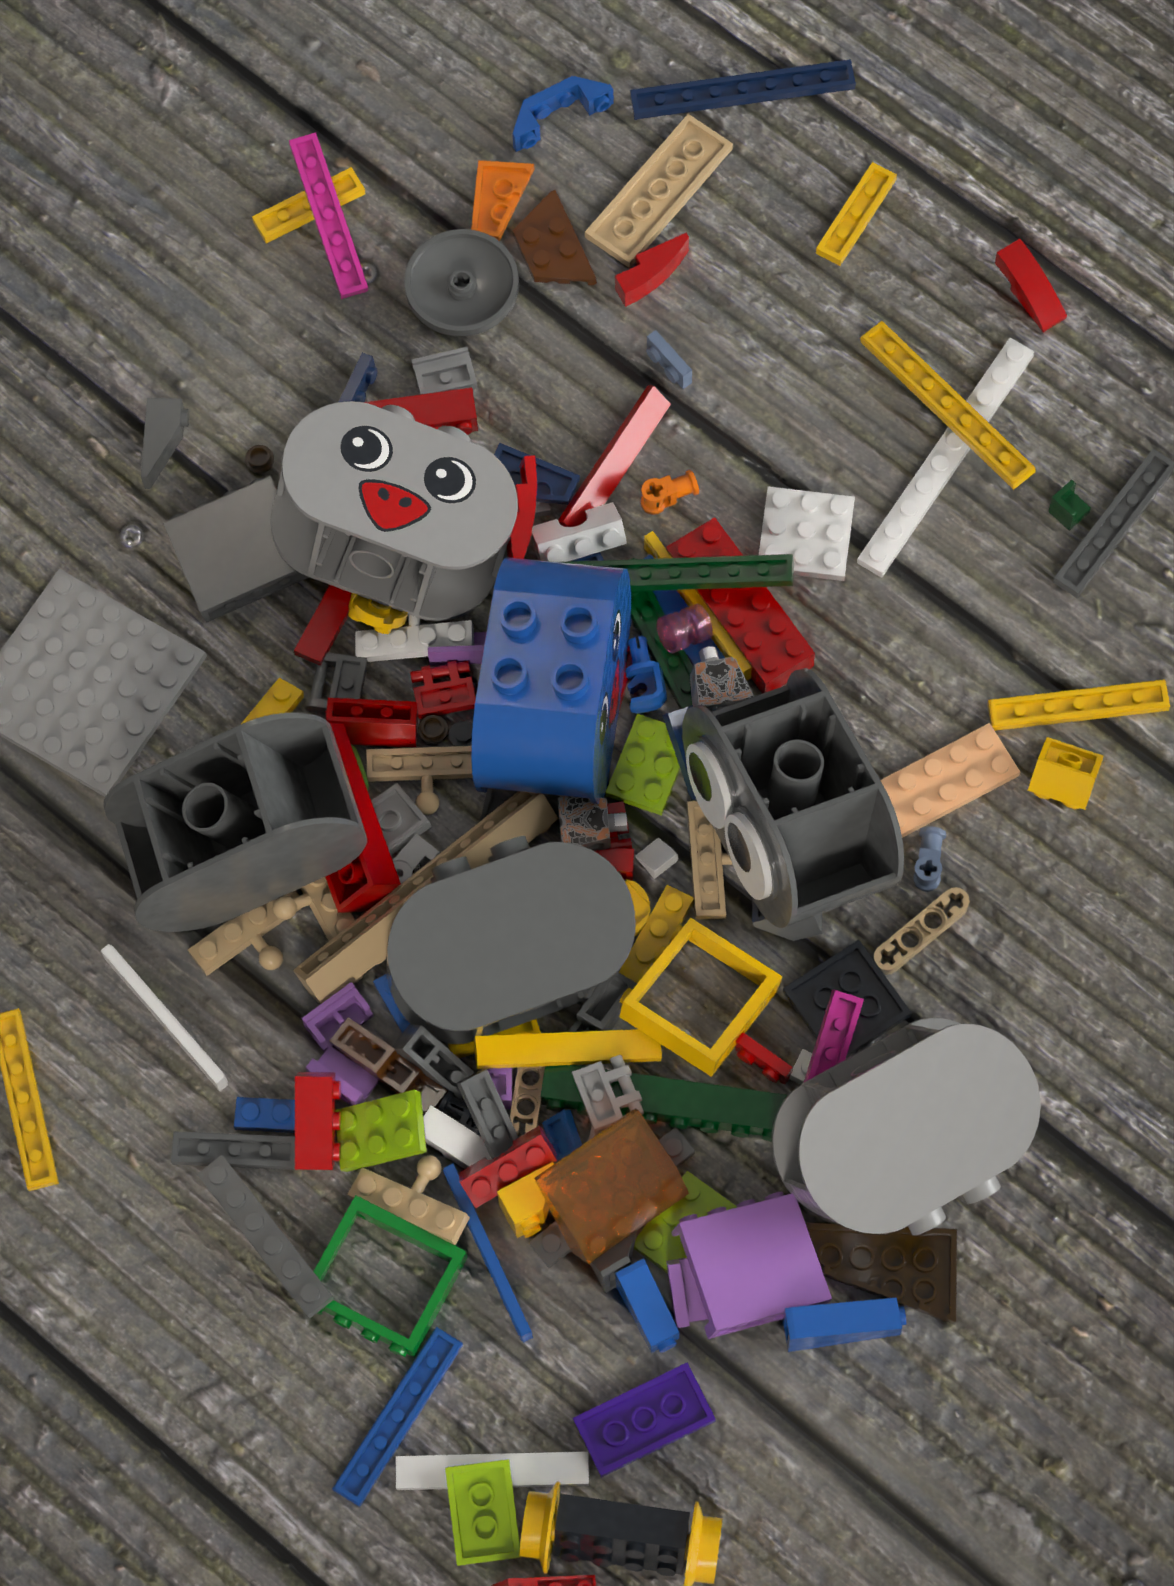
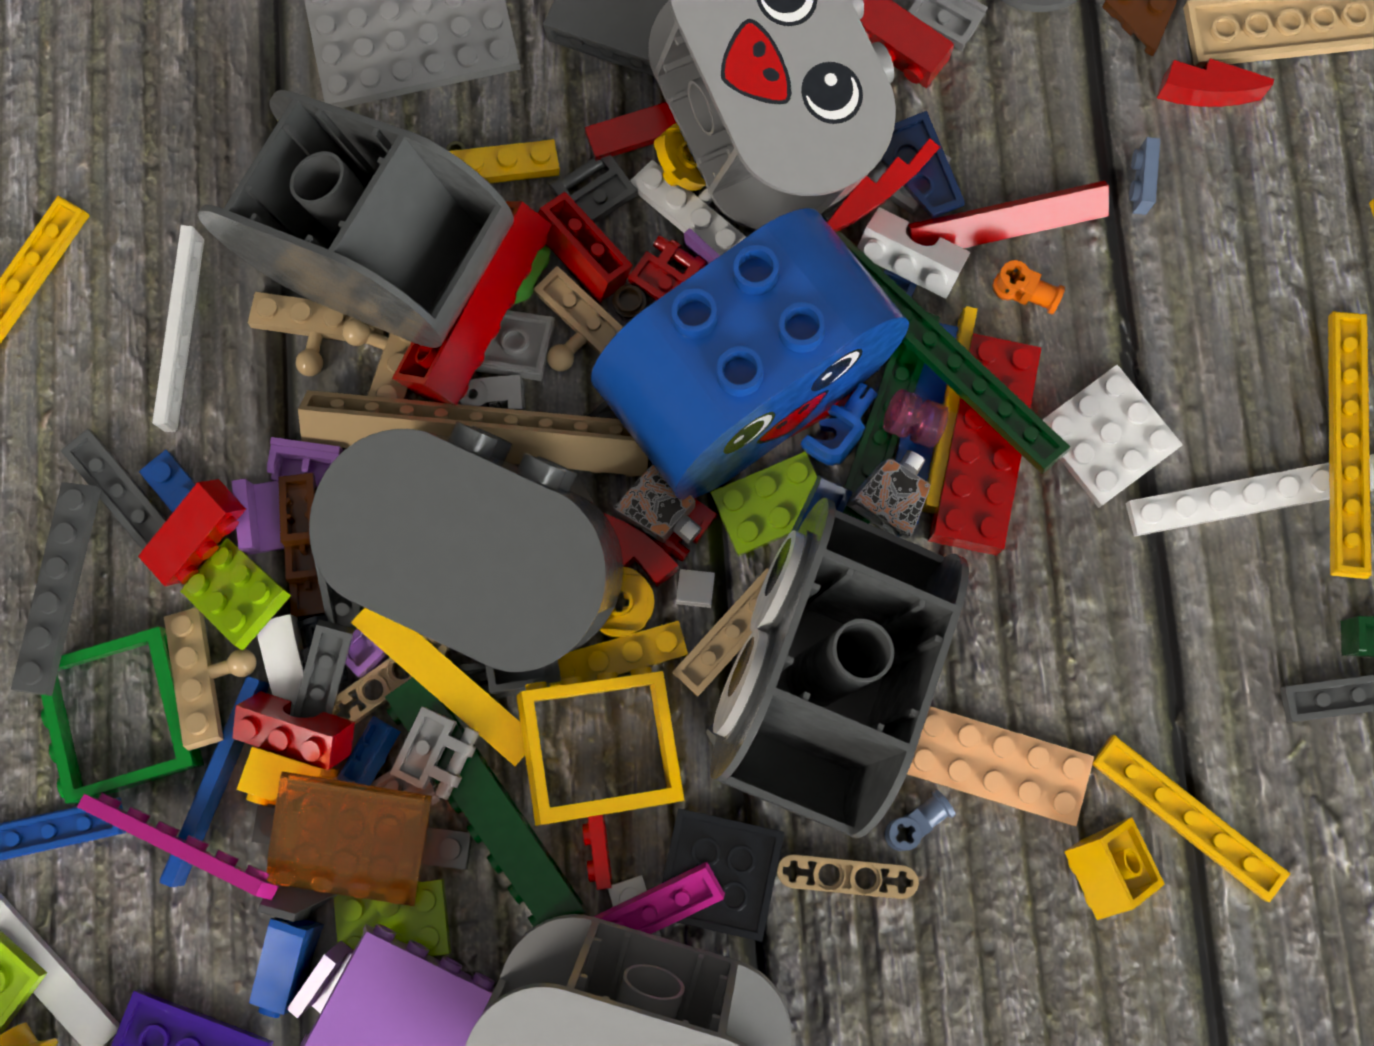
camera: 45 degrees right, 10 degrees up
none -> dark pink plate [77,793,279,901]

